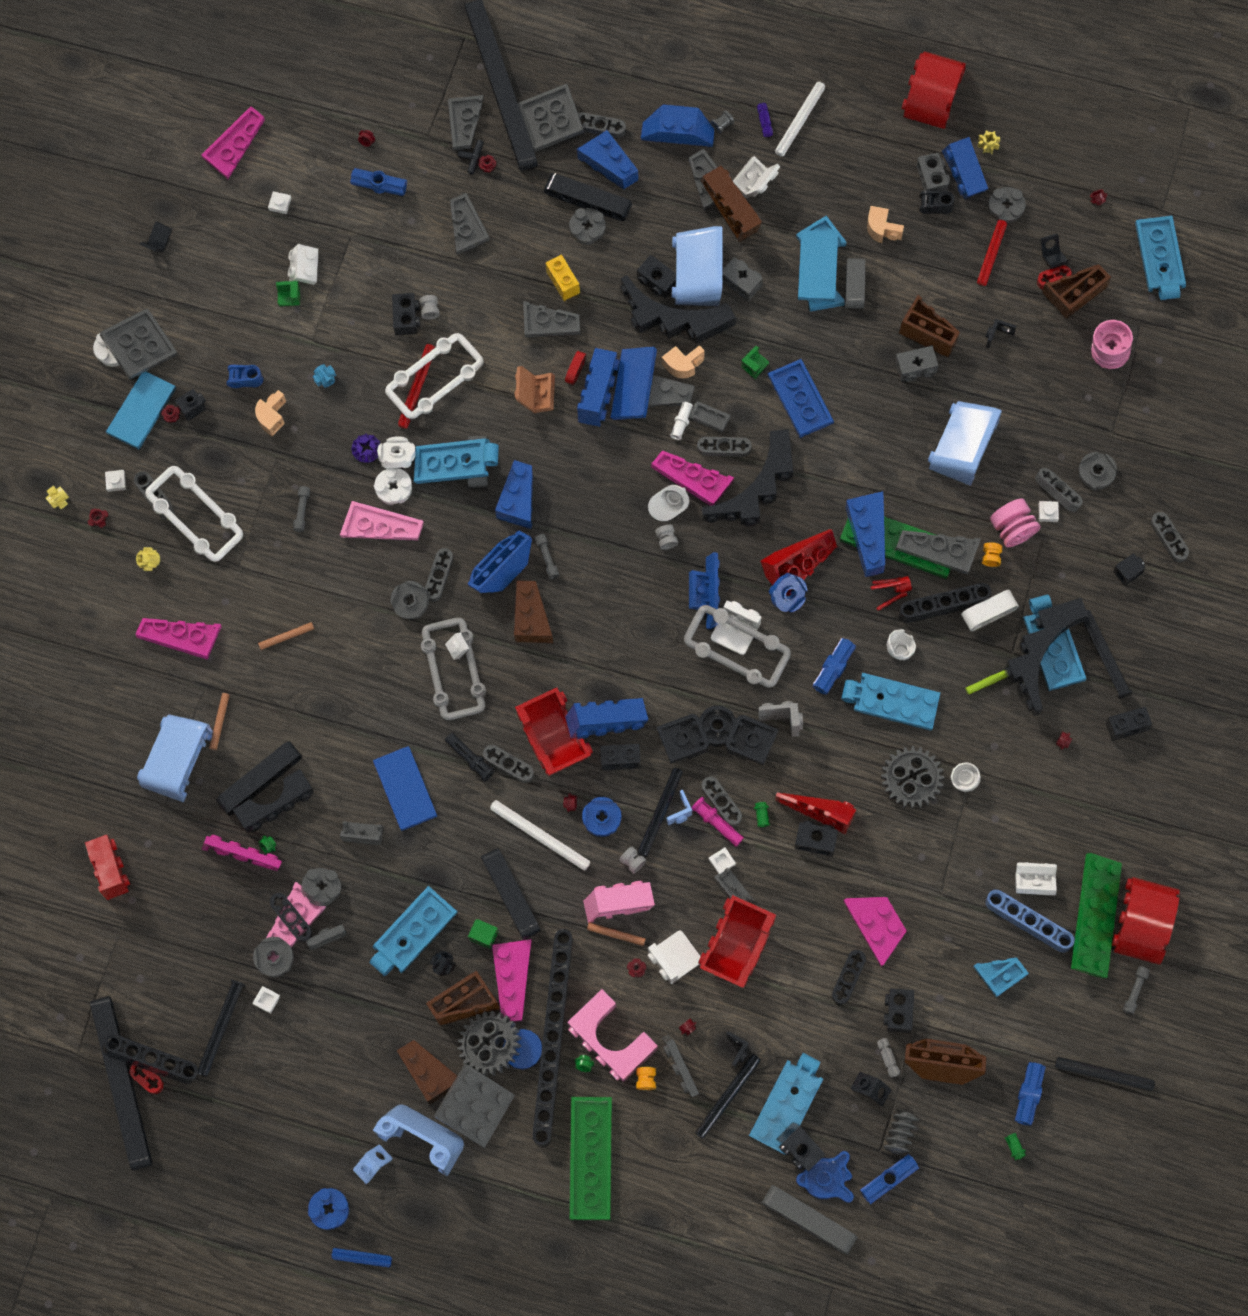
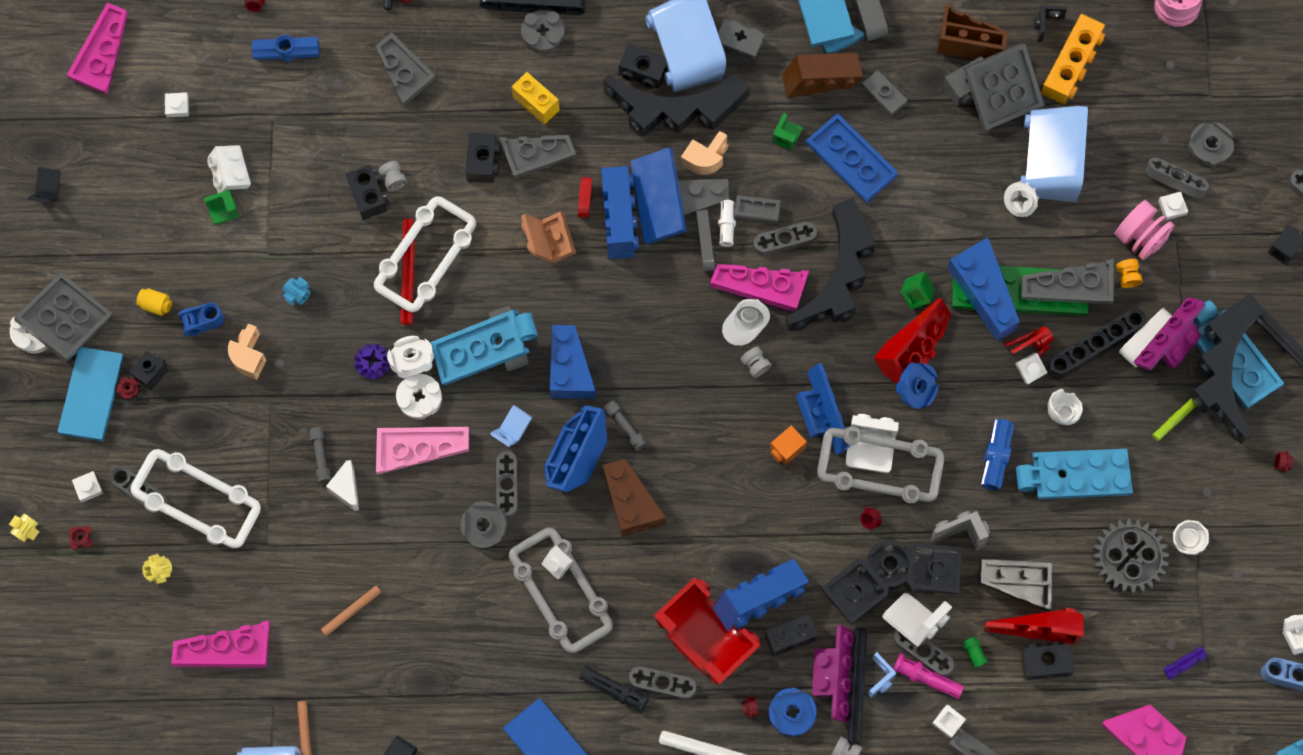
camera: 20 degrees left, 0 degrees up
none -> yellow brick [136,288,172,316]
none -> white slope [326,460,359,511]
none -> black brick [465,132,501,183]
none -> light blue bracket [490,405,532,447]
none -> dark grey beam [696,210,715,272]
none -> orange brick [770,425,807,466]
none -> reddish brown wedge [782,53,863,98]
none -> magenta bracket [812,625,853,722]
none -> dark red plate [860,507,882,529]
none -> dark grey plate [861,70,908,116]
none -> white bracket [883,593,952,647]
none -> green panel [900,271,936,310]
none -> dark grey plate [964,43,1045,130]
none -> wedge [978,559,1053,611]
none -> white gear [1004,181,1039,217]
none -> white plate [1015,353,1047,384]
none -> light orange brick [1041,14,1106,105]
none -> magenta bracket [1134,297,1205,370]
none -> dark purple axle [1163,647,1207,679]

